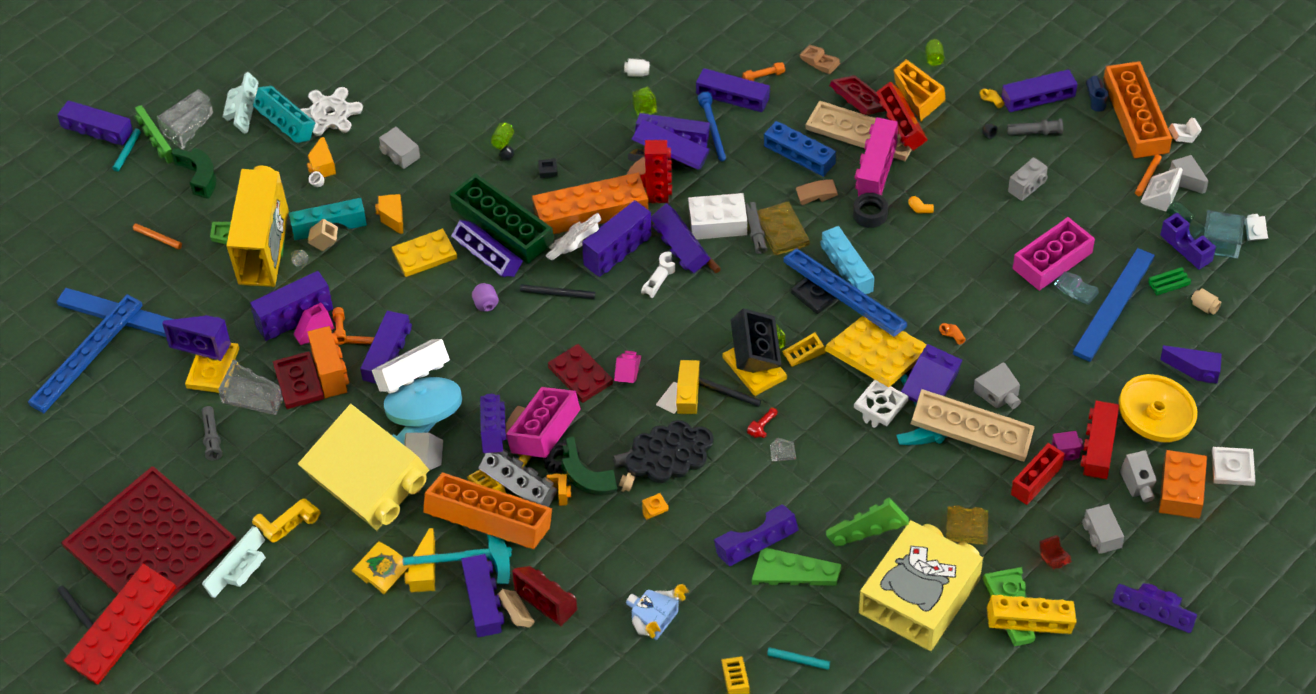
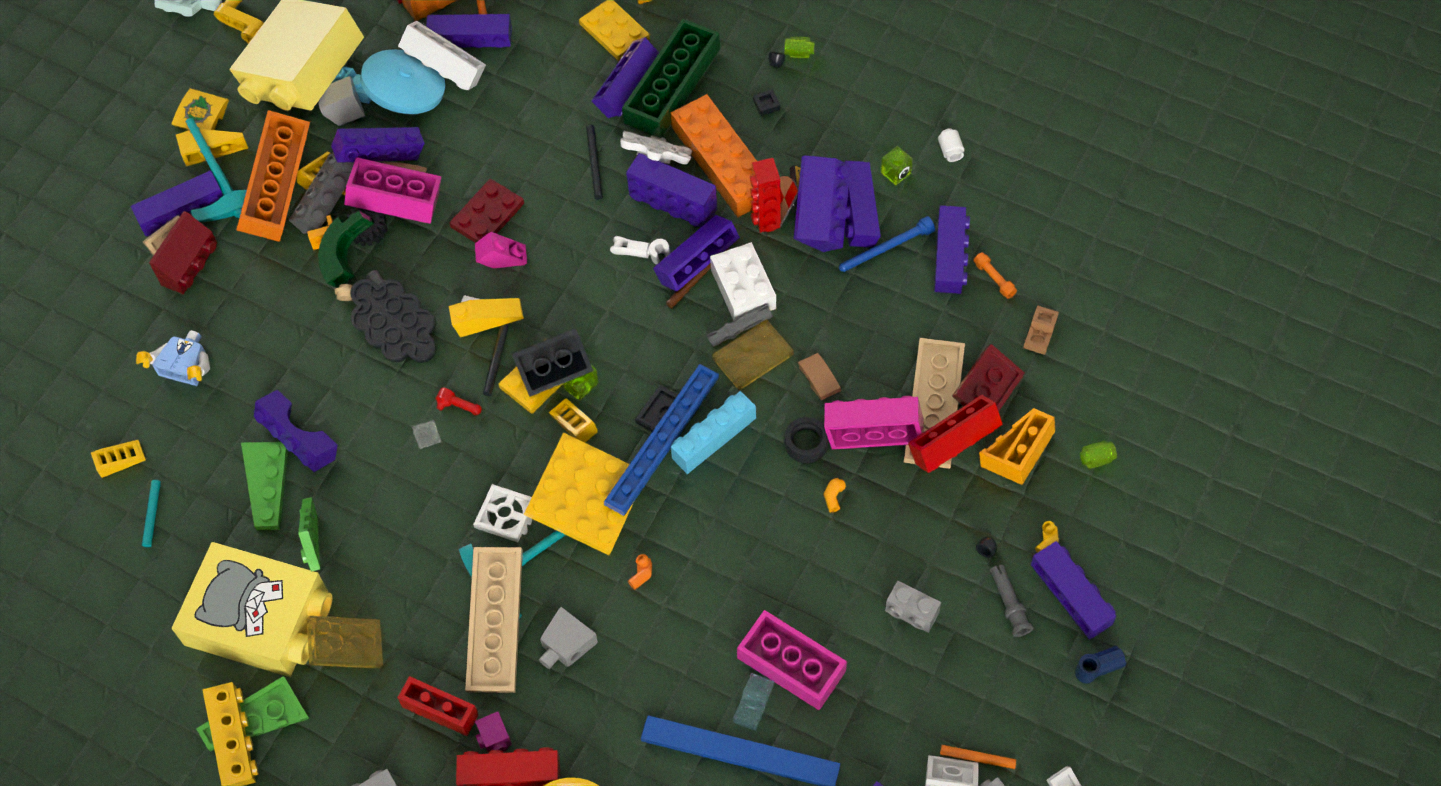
camera: 75 degrees right, 10 degrees up
medium lavender head [471,283,499,311] -> none
light orange bracket [642,493,668,520] -> none
blue brick [764,121,836,177] -> none
dark purple slope [901,344,962,403] -> none
clear red bracket [1039,535,1071,569] -> none
orange brick [1103,61,1172,158] -> none

